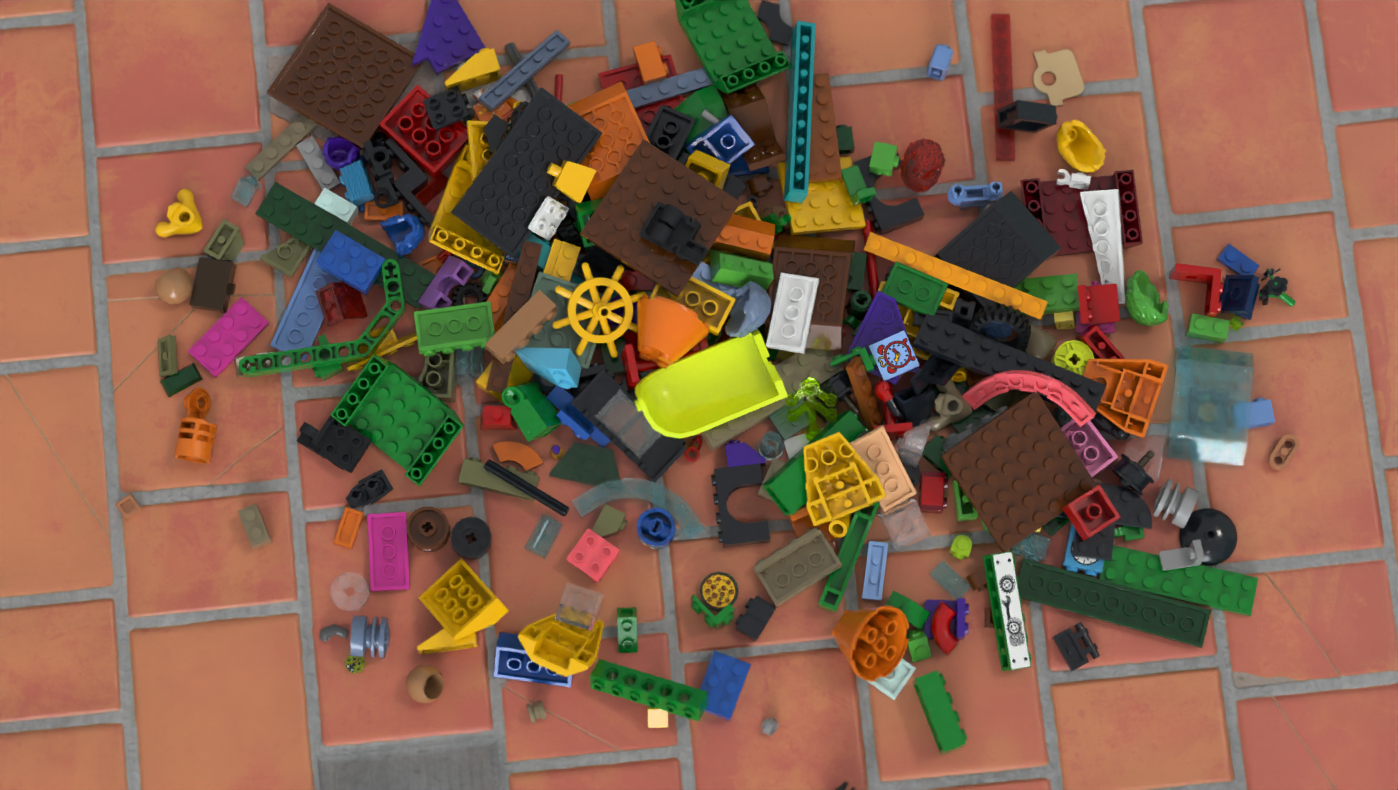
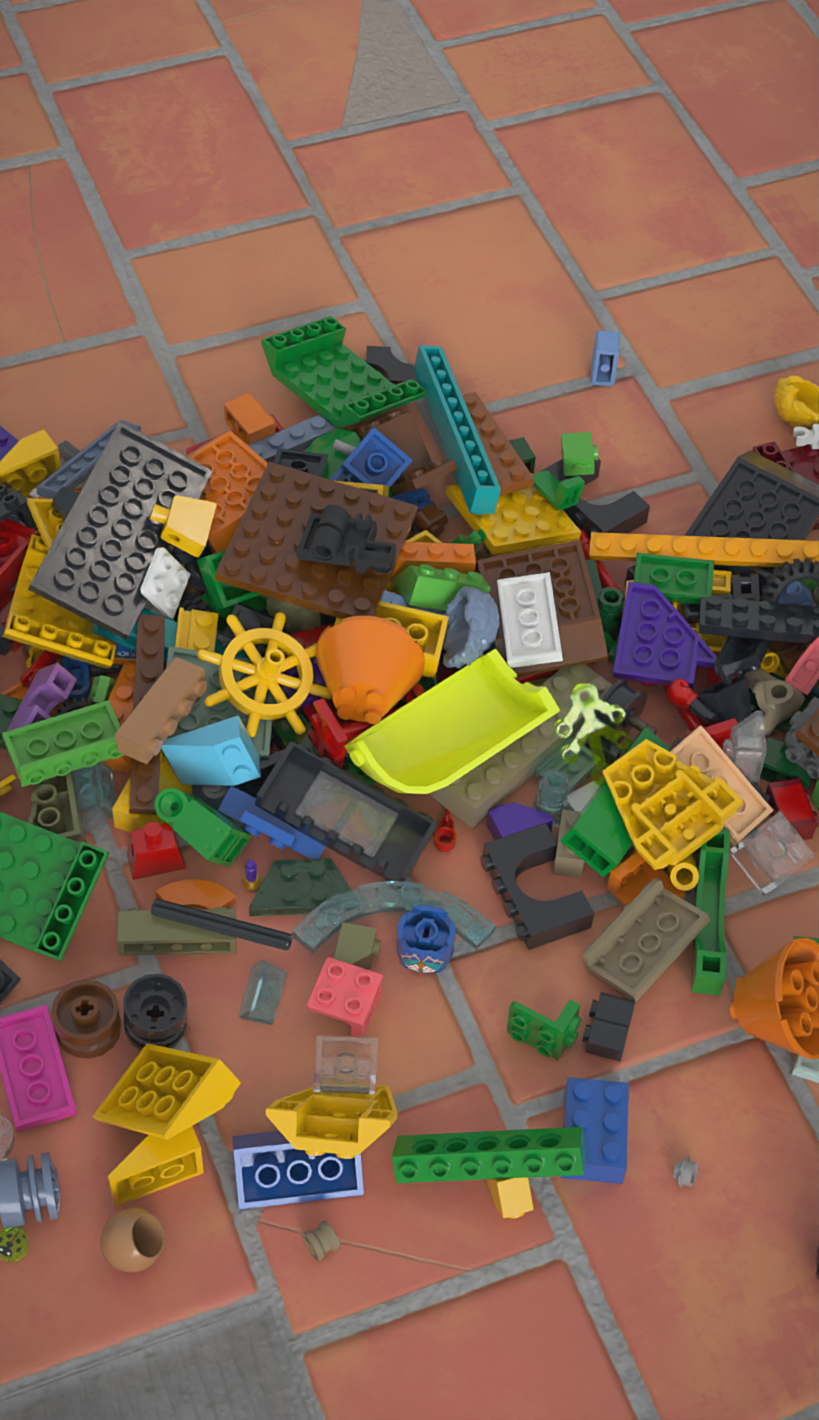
camera: 15 degrees left, 25 degrees down
green bracket [617,607,638,653] -> none
tile [700,572,739,611] -> none
green bracket [830,346,876,373] -> none
dark orange plate [845,356,883,431] -> none
light blue plate [862,541,888,601] -> none
light blue tile [869,331,920,381] -> none
clear red hair [900,138,946,192] -> none
medium blue connector [947,181,1003,210] -> none
clear red plate [990,14,1016,161] -> none
black window [997,100,1057,133] -> none
tan piece [1033,49,1084,107] -> none

